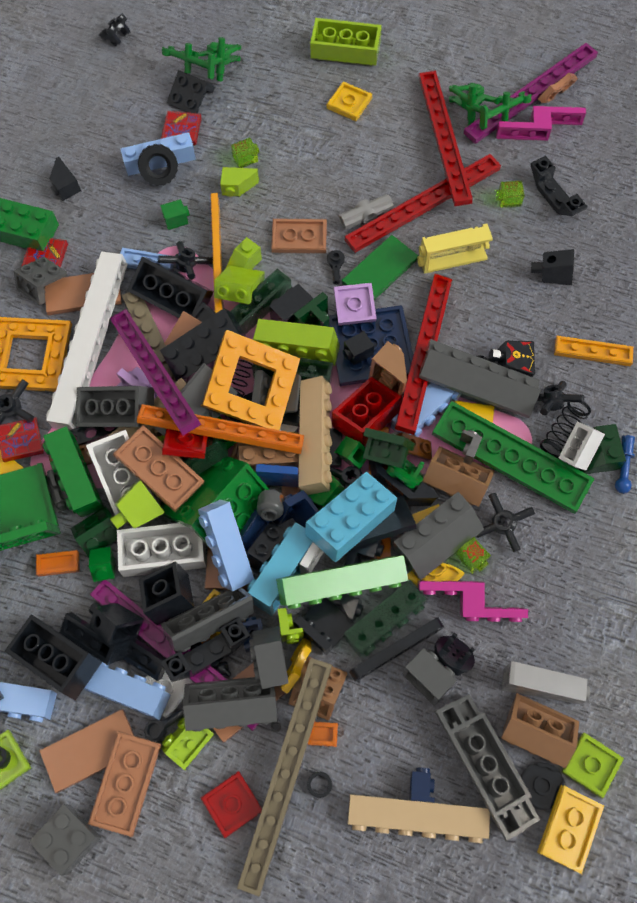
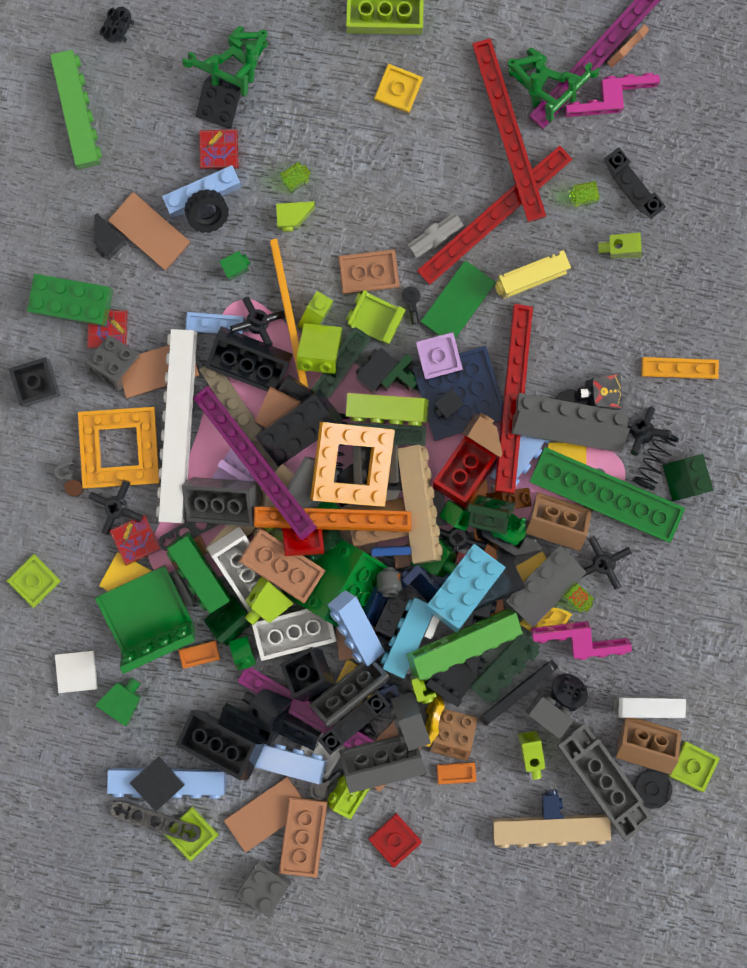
camera: 10 degrees left, 20 degrees up
dark tan plate [237,658,332,896] -> none
black piece [307,771,332,798] -> none
flat silver bracket [460,430,482,465] -> none
black torso [531,249,574,285] -> none
yellow tile [537,785,604,874] -> none
white brick [559,422,605,470] -> none
blue pin [615,435,635,494] -> none
none -> bright green brick [50,49,103,169]
none -> nougat tile [108,192,191,271]
none -> lime panel [346,290,406,346]
none -> lime torso [518,730,545,780]
none -> lime torso [598,232,642,259]

